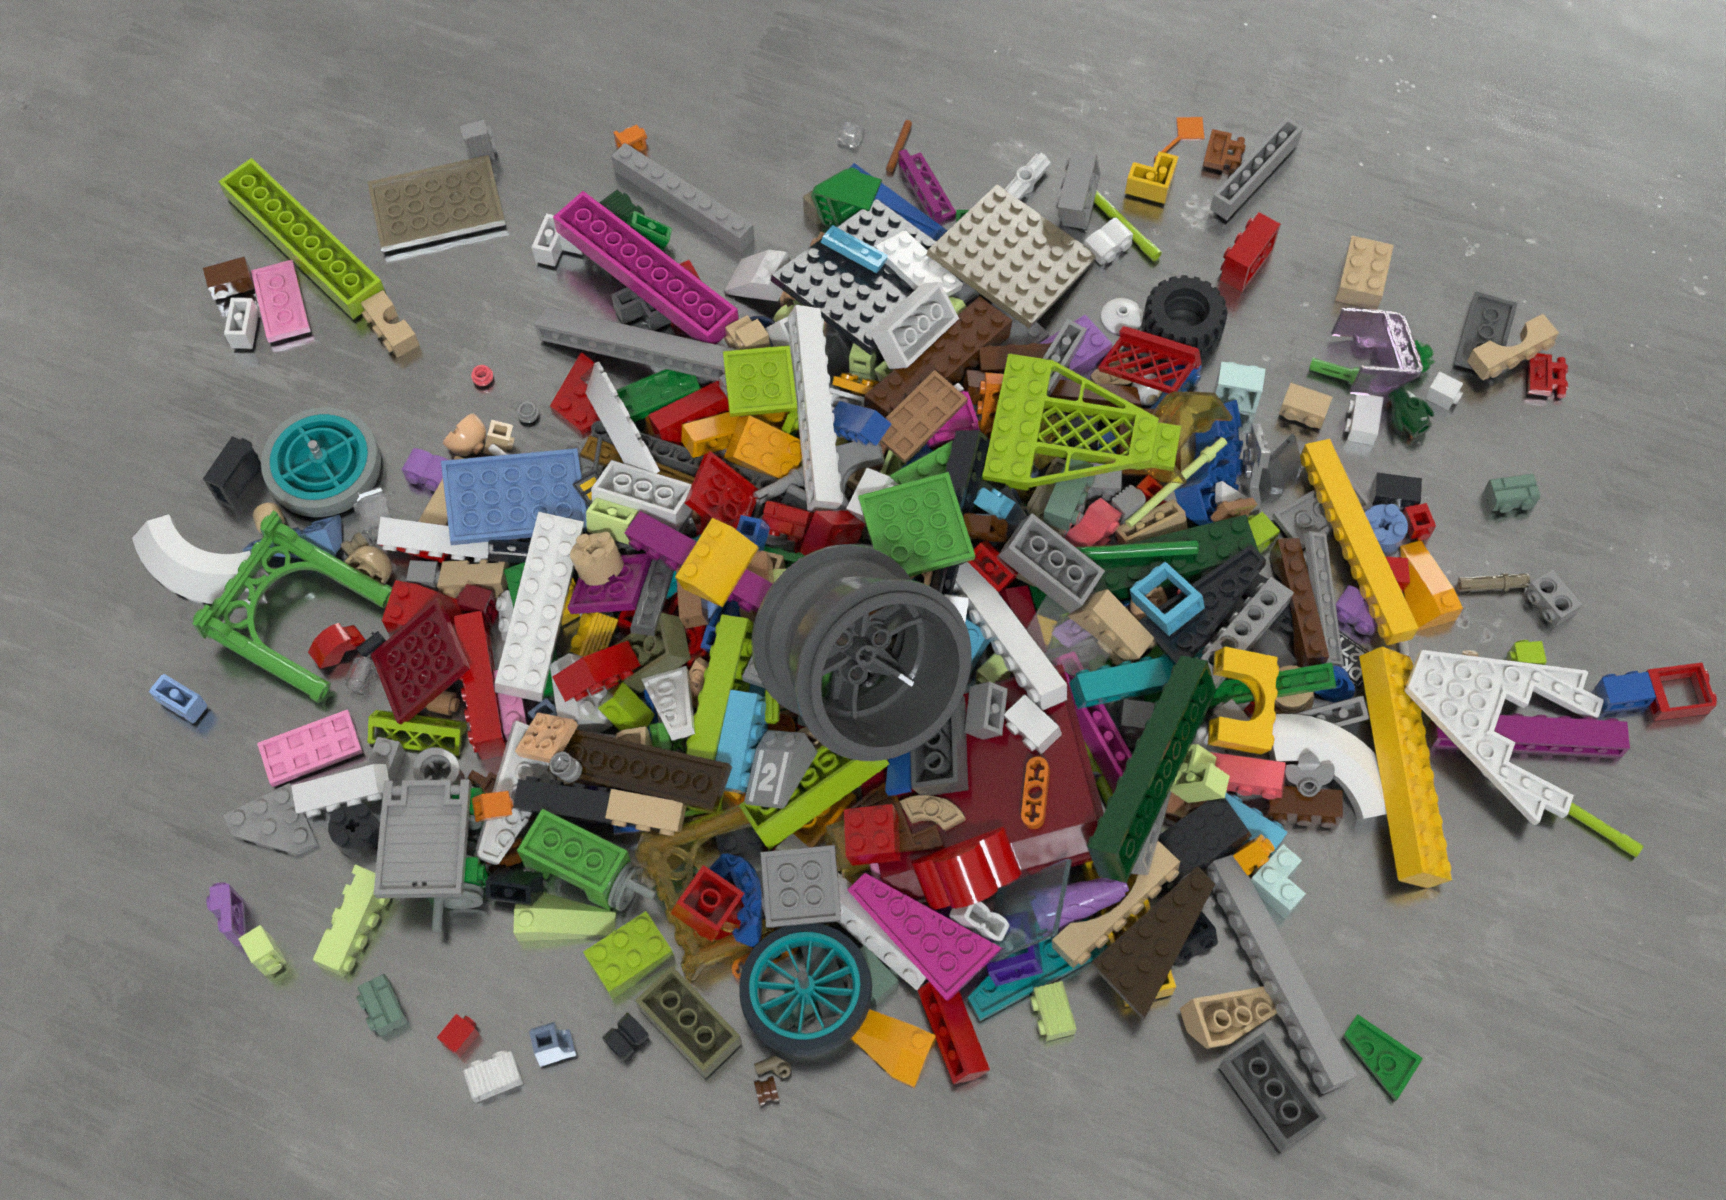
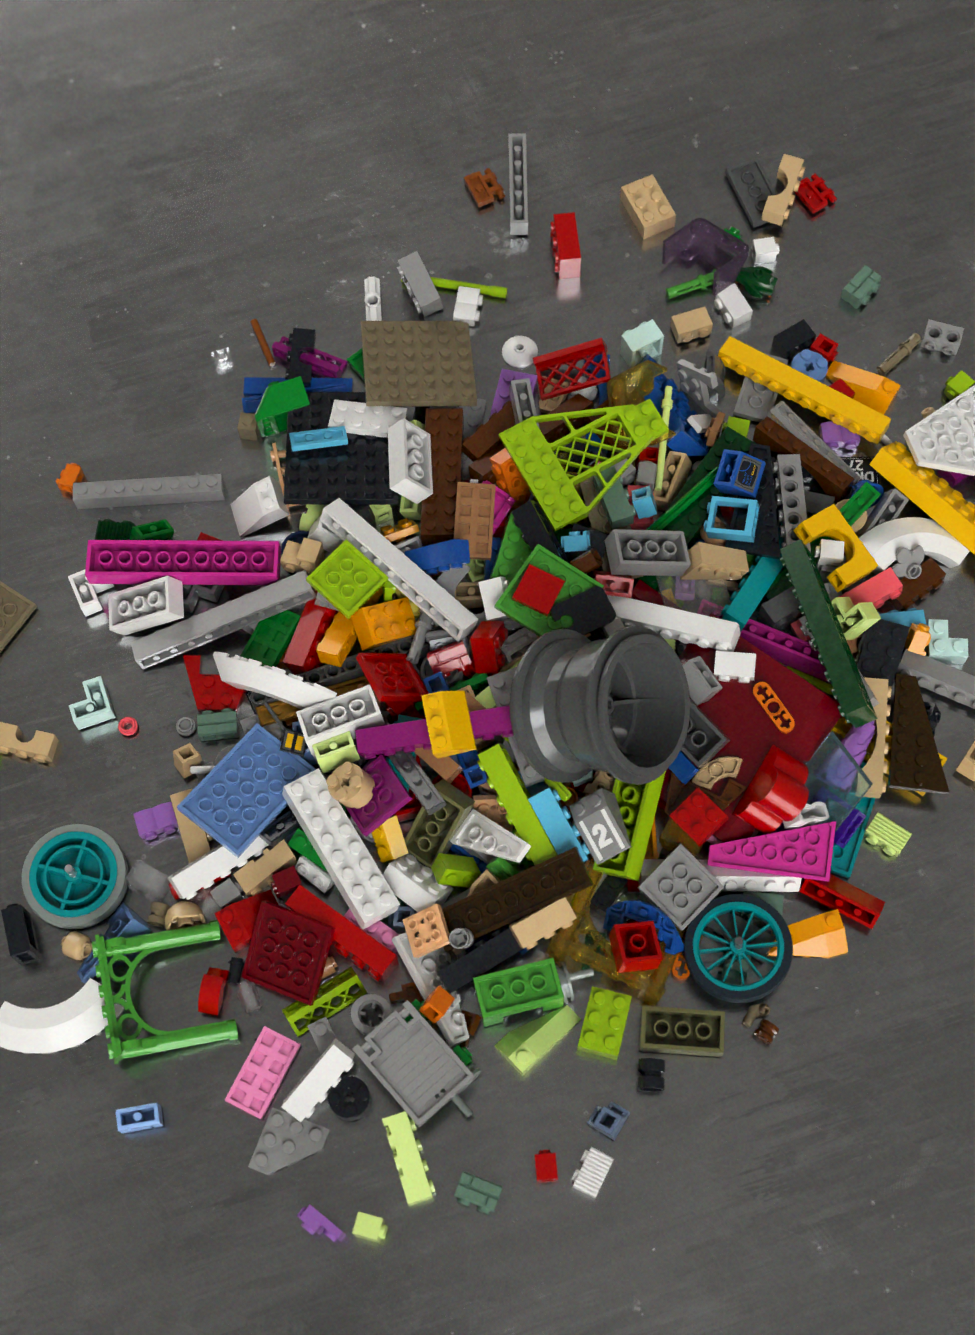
camera: 40 degrees left, 5 degrees up
light nougat cylinder [443,413,486,456] -> none
black brick [485,866,544,906] -> none
red brick [552,641,641,702] -> none
yellow brick [1125,151,1179,204] -> none
black tyre [1142,275,1228,357] -> none
orange piece [1154,117,1205,160] -> none
none -> light aqua brick [69,676,116,730]
none -> white brick [108,576,184,636]
none -> sand green brick [197,708,239,741]
none -> black arch [285,328,316,388]
none -> red tile [512,564,565,617]
none -> black piece [551,586,616,635]
none -> medium azure brick [632,486,657,519]
none -> blue slope [713,449,766,498]
none -> white brick [815,539,844,567]

